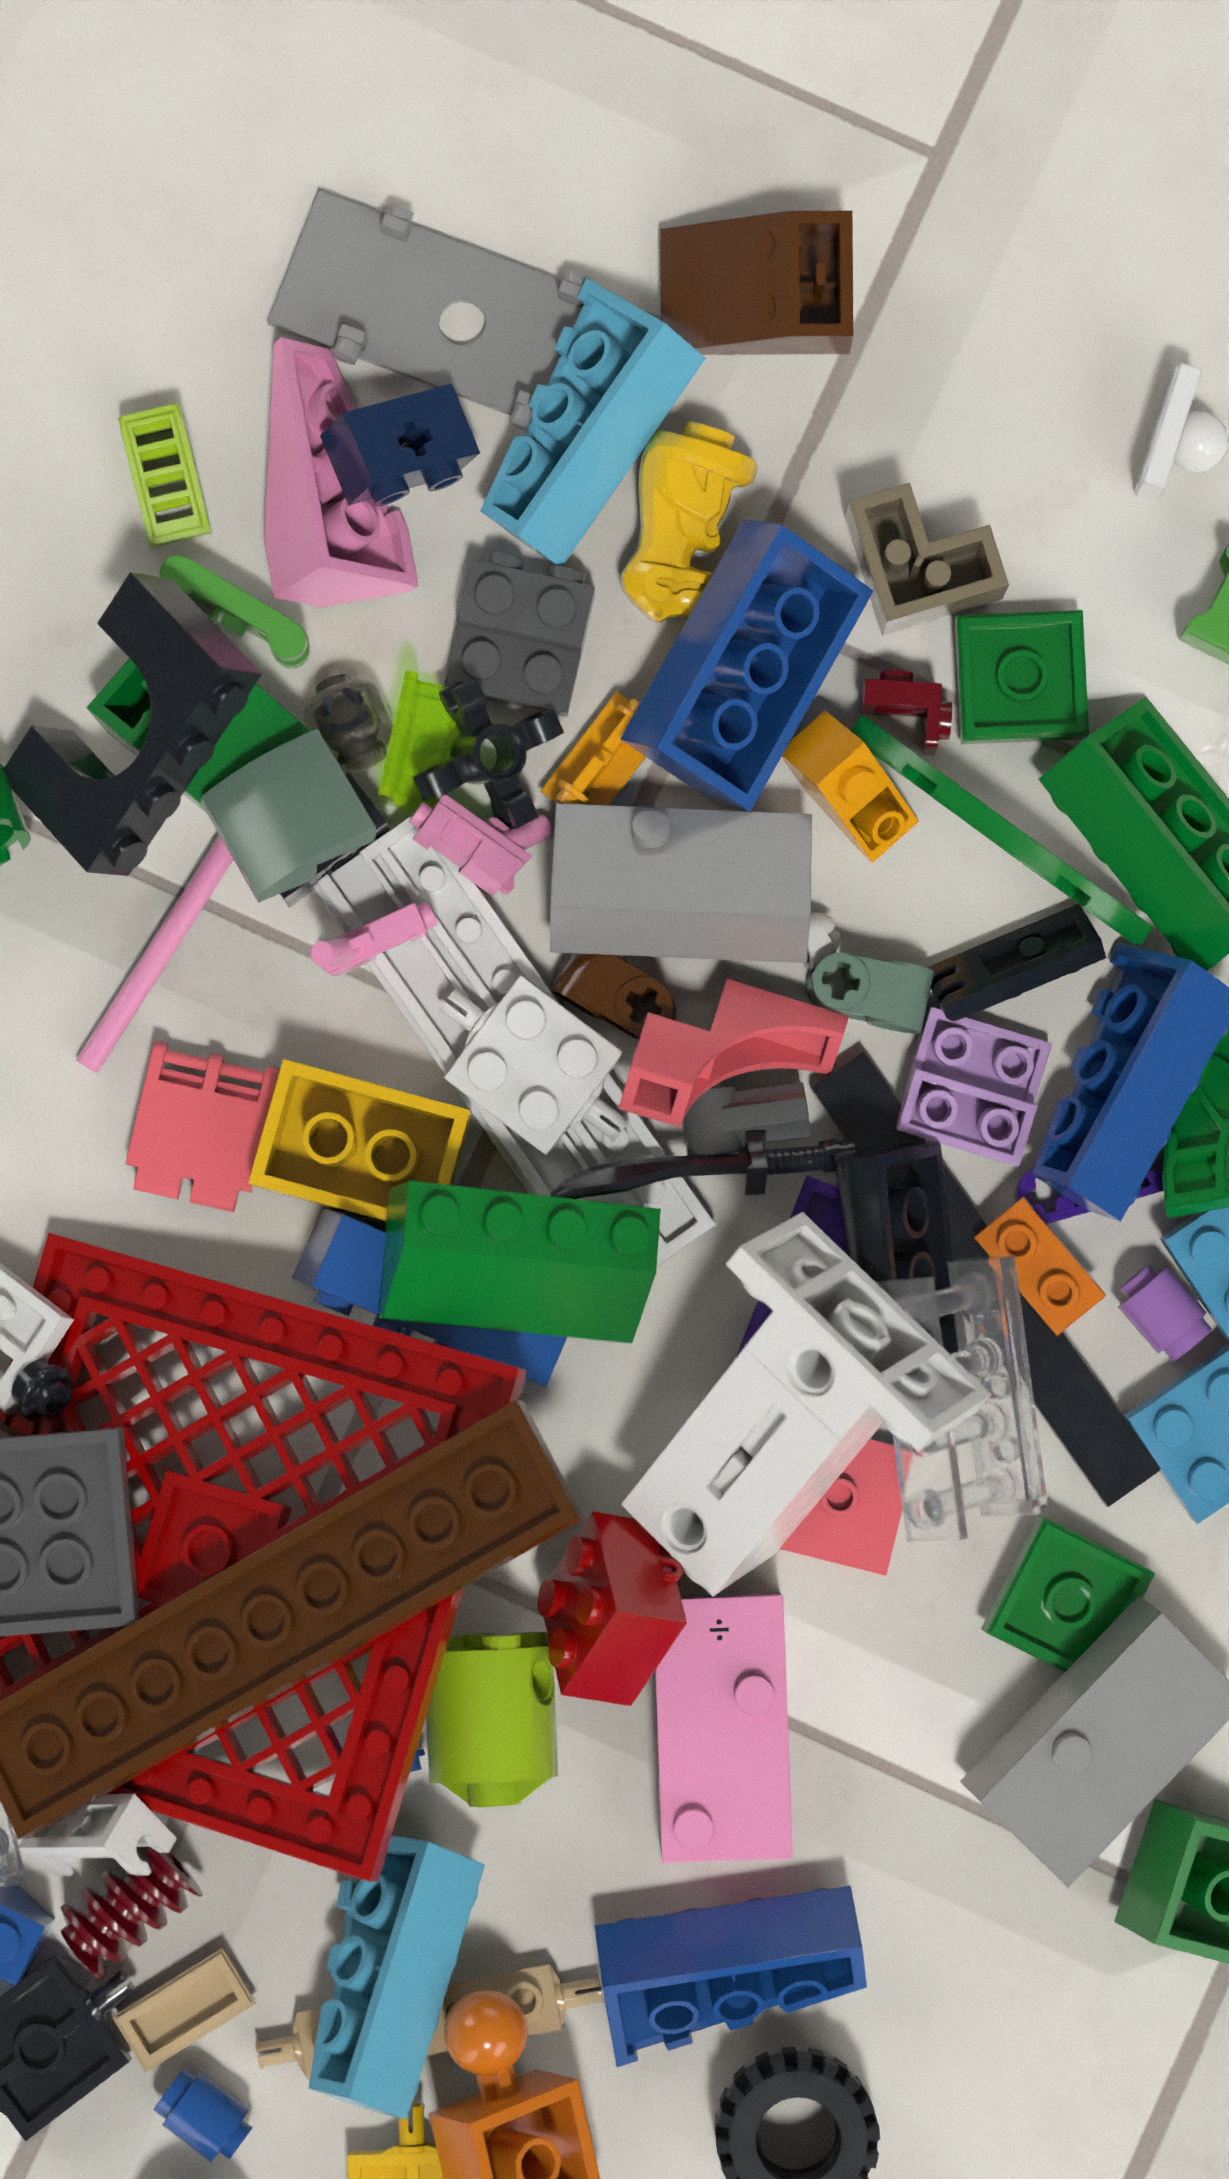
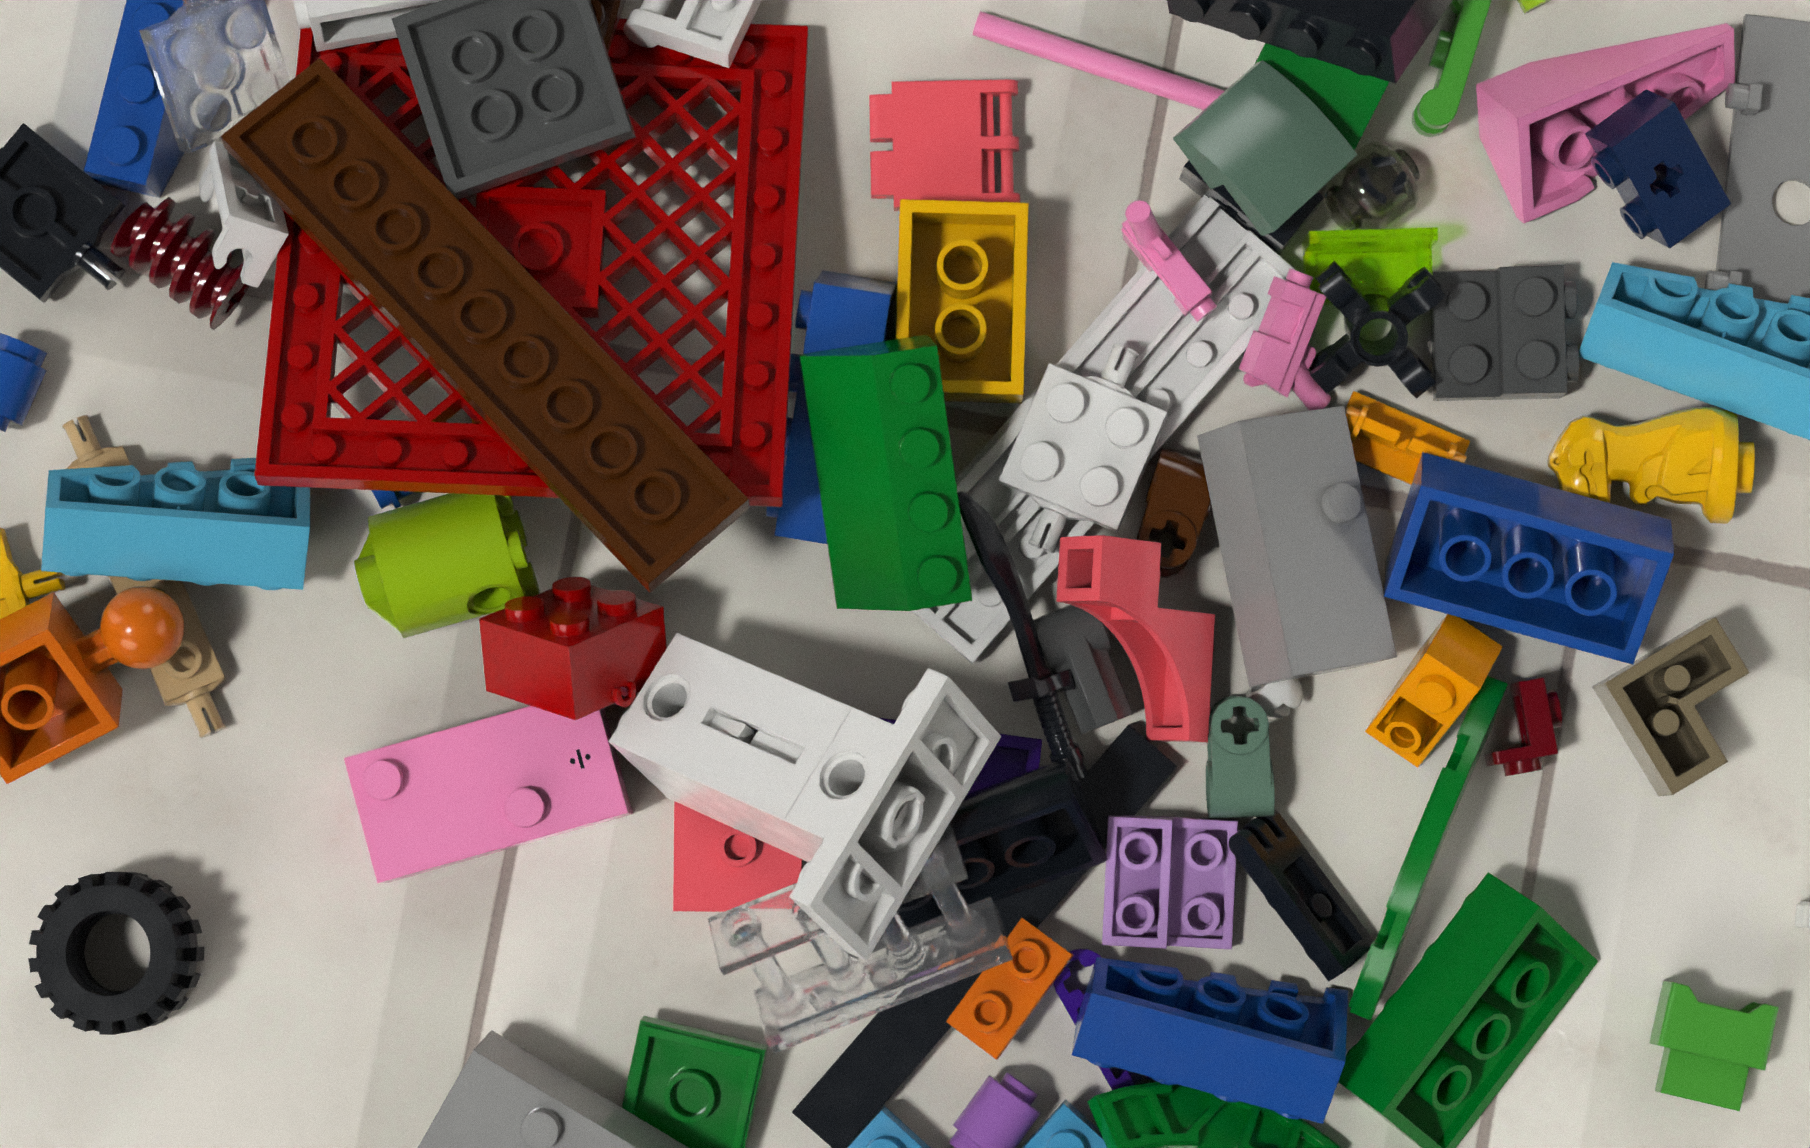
camera: 80 degrees right, 0 degrees up
black plate [11,1359,72,1421] -> none
tan tile [112,1948,256,2073] -> none
blue wedge [594,1885,867,2067] -> none
green plate [954,610,1089,744] -> none

